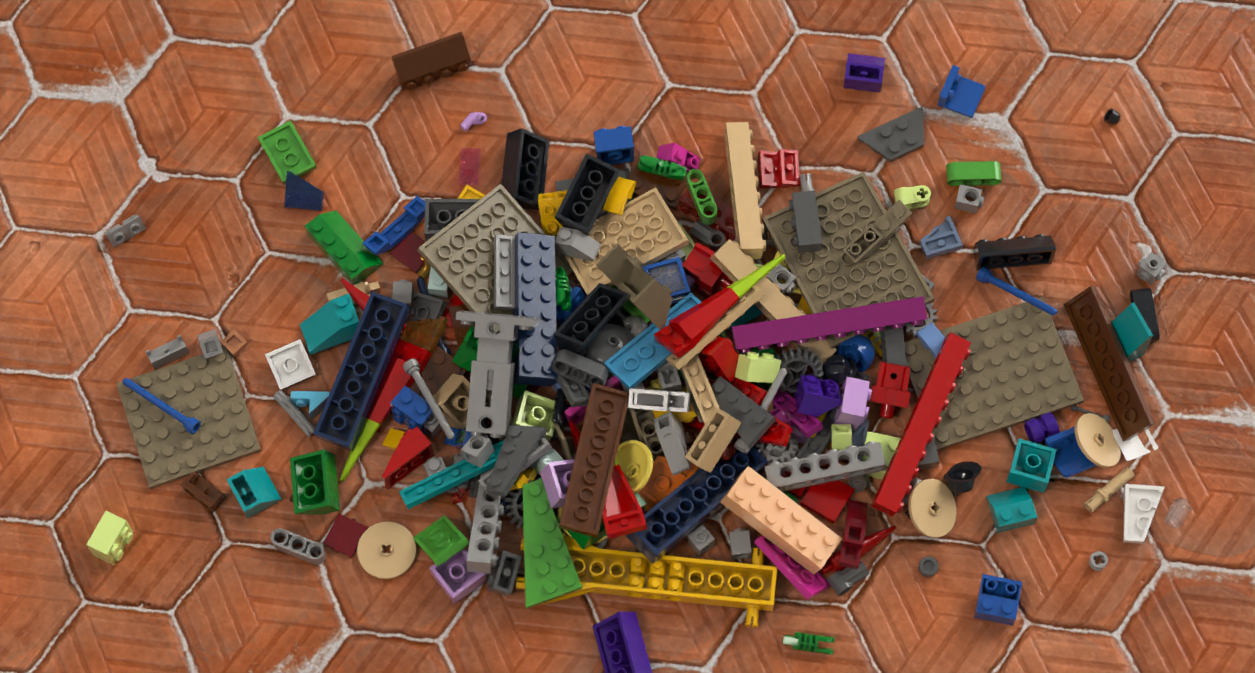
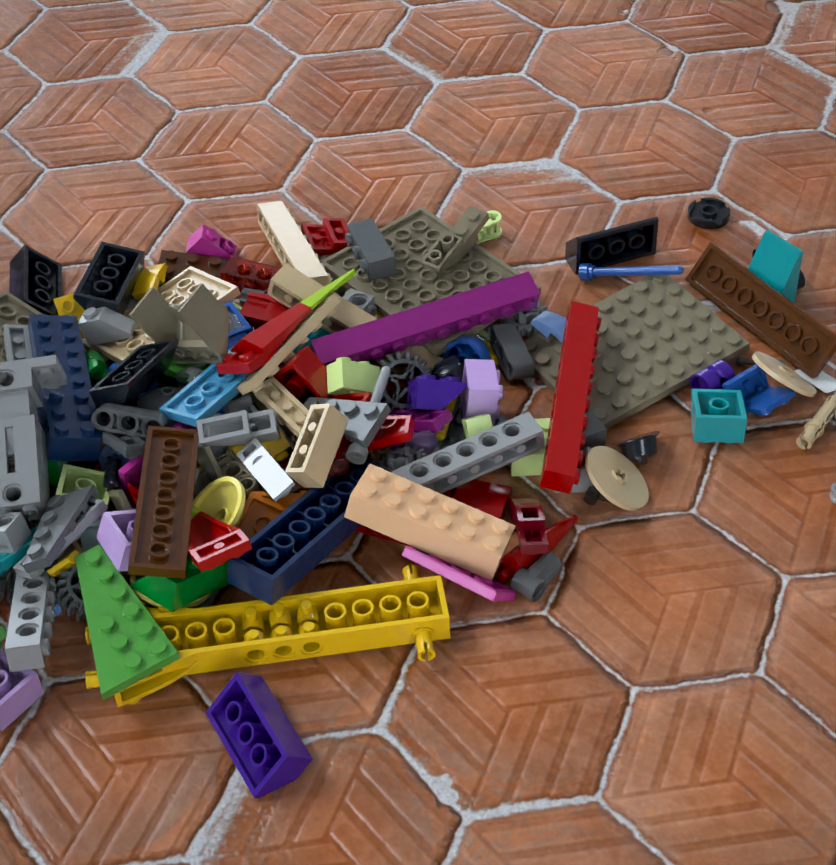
camera: 15 degrees left, 25 degrees down
dark grey brick [486,550,522,596] -> none
blue brick [594,126,634,165] -> none
green hinge [637,155,687,180] -> none
bright green beam [687,169,717,225] -> none
light grey brick [687,524,715,557] -> none
light grey brick [729,528,752,560] -> none
green hinge [783,632,835,655] -> none
dark purple slope [843,53,885,93] -> none
dark grey tile [848,474,869,492] -> none
dark grey wing [857,107,924,162] -> none
red piece [869,361,911,419] -> none
dark grey tile [918,556,939,577] -> none
sand blue wing [920,216,963,259] -> none
blue bracket [938,65,985,118] -> none
bright green beam [946,161,1002,186] -> none
light grey brick [954,184,984,214] -> none
blue slope [974,574,1022,626] -> none
teal slope [986,487,1037,533] -> none
black hinge [1104,108,1120,125] -> none
light grey brick [1137,252,1166,285] -> none
none -> black tile [687,197,730,229]

